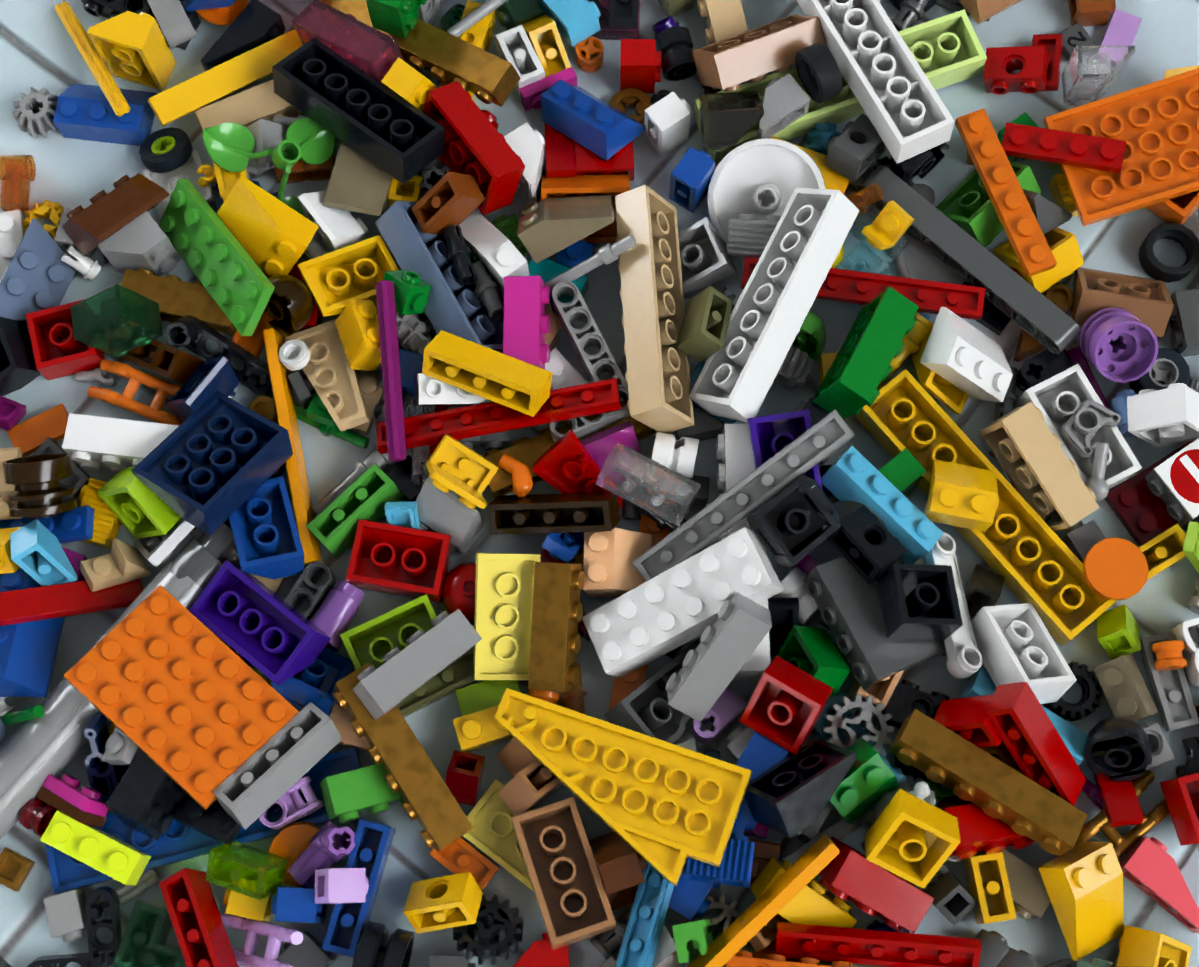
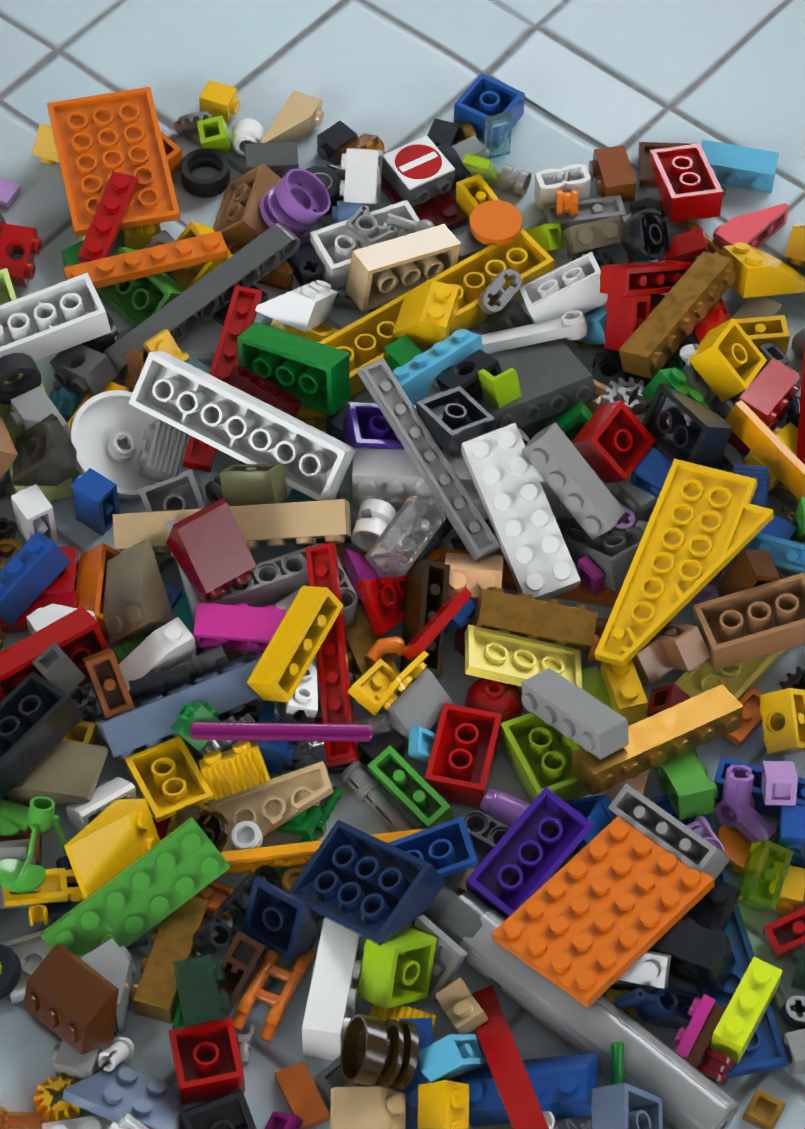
camera: 90 degrees left, 20 degrees down
dark grey plate [287,370,316,409] -> none
black brick [877,563,963,640] -> none
clear slope [1062,46,1135,107] -> none
none -> dark grey brick [32,642,86,694]
none -> slope [166,498,257,602]
none -> dark red beam [228,366,302,418]
none -> red tile [401,587,472,660]
none -> light grey beam [478,269,522,315]
none -> lime panel [478,368,522,409]
none -> magenta tile [577,556,605,596]

